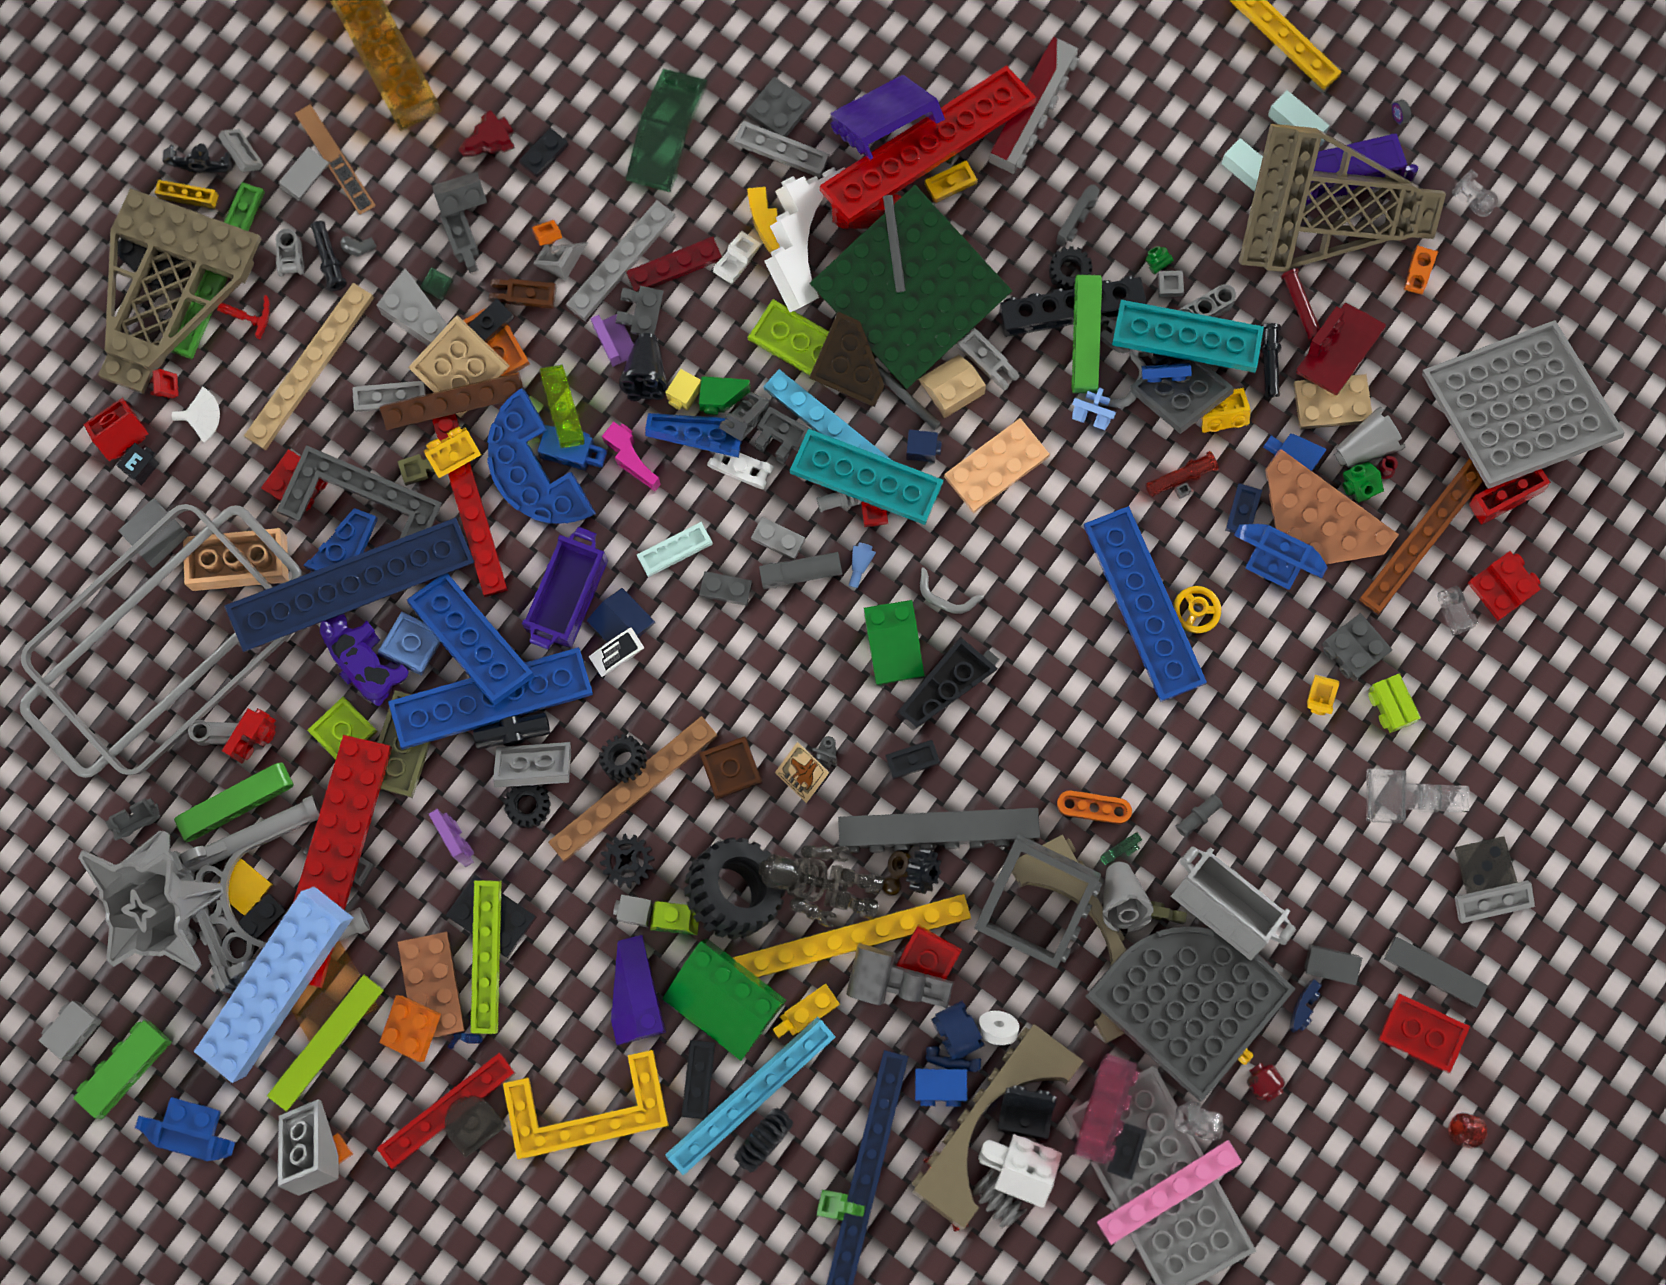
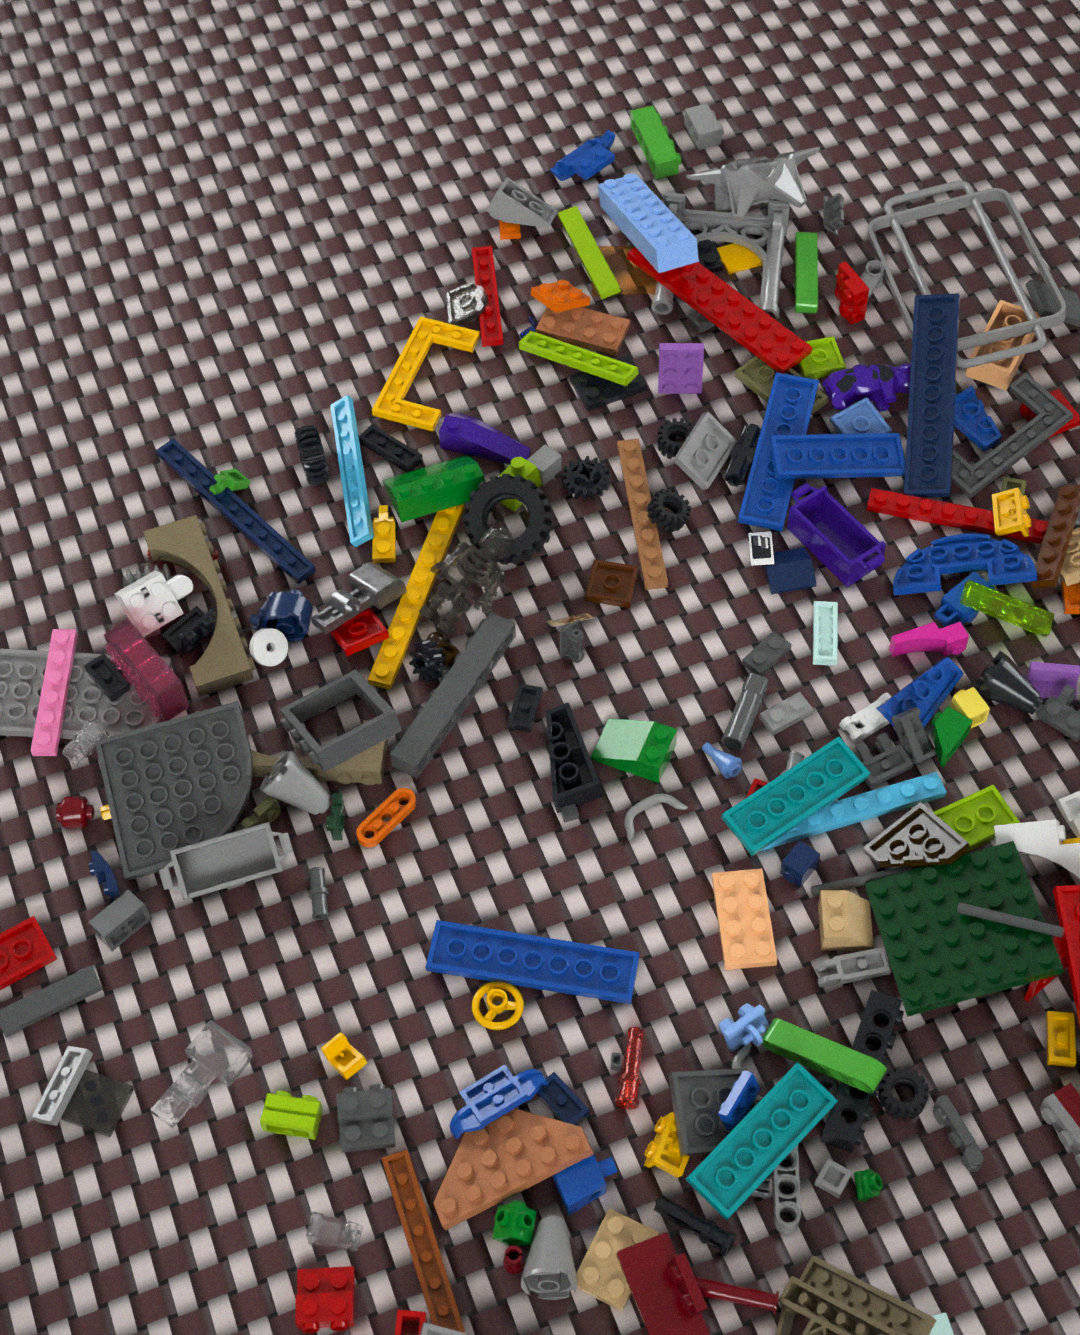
camera: 120 degrees right, 20 degrees down
blue brick [915,1069,967,1107] -> none

